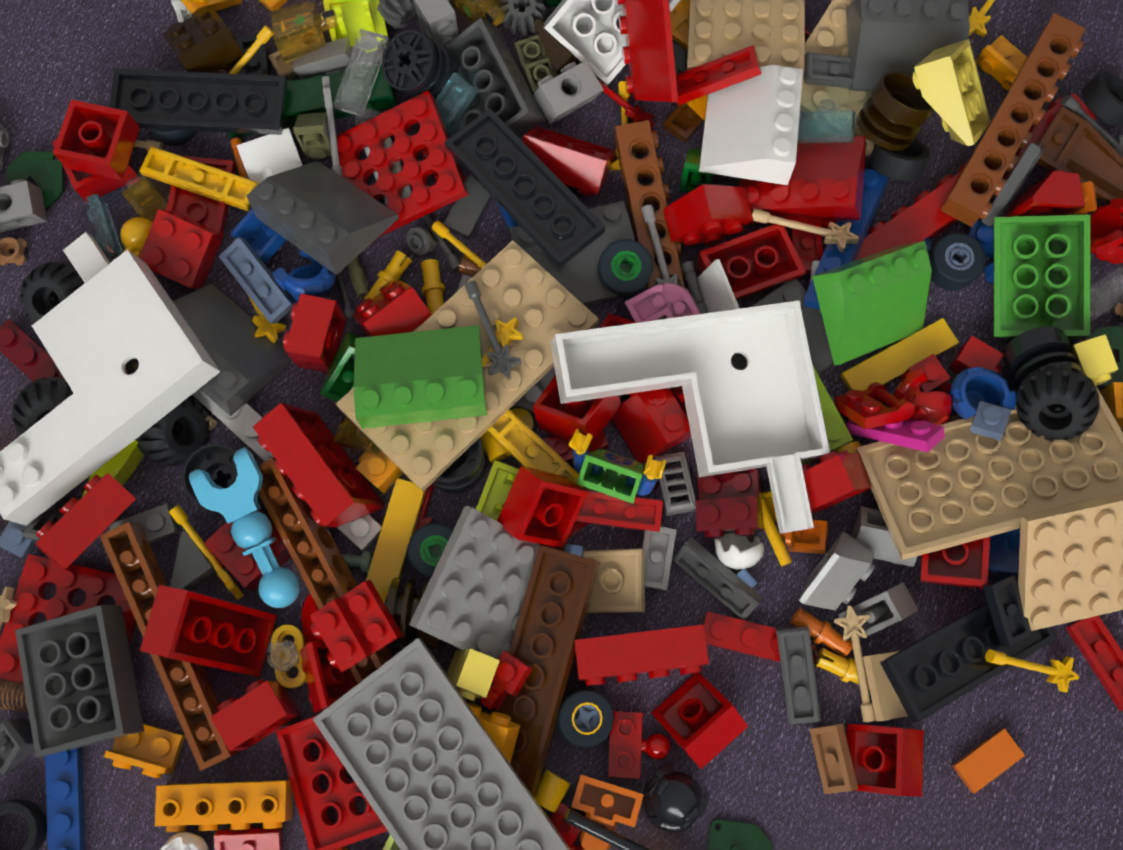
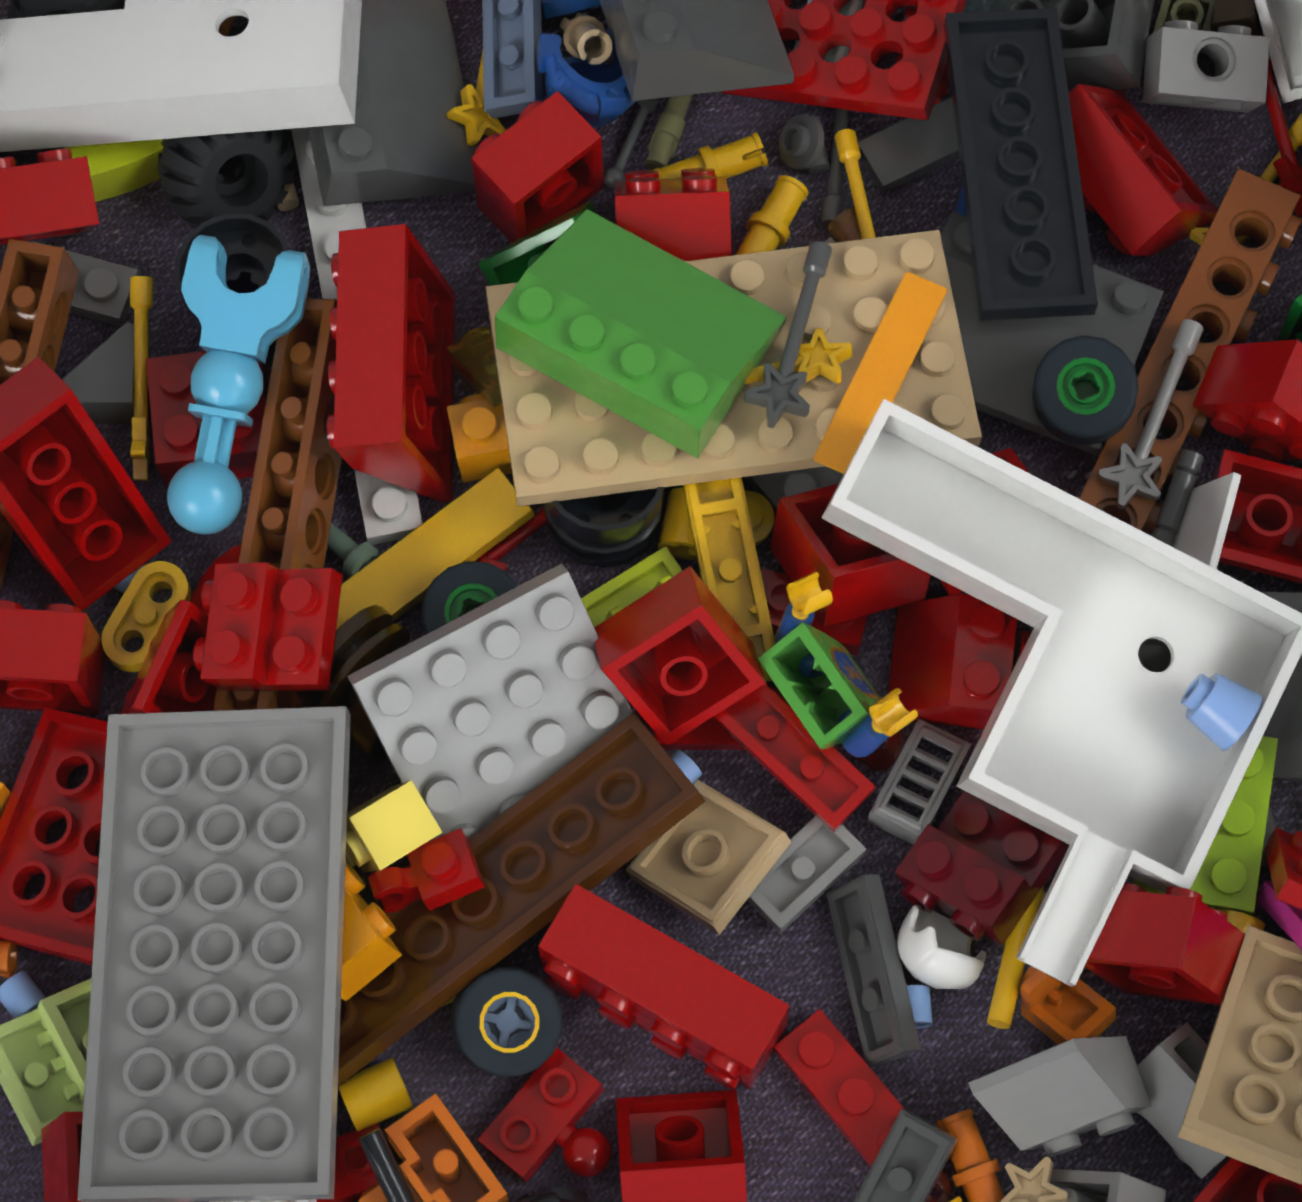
camera: 35 degrees right, 5 degrees down
clear plate [268,640,299,672] -> none
bright pink plate [625,283,701,323] -> none
none -> tan axle [560,12,612,65]
none -> light orange sticker [813,272,947,474]
none -> light blue hat [1181,673,1262,751]

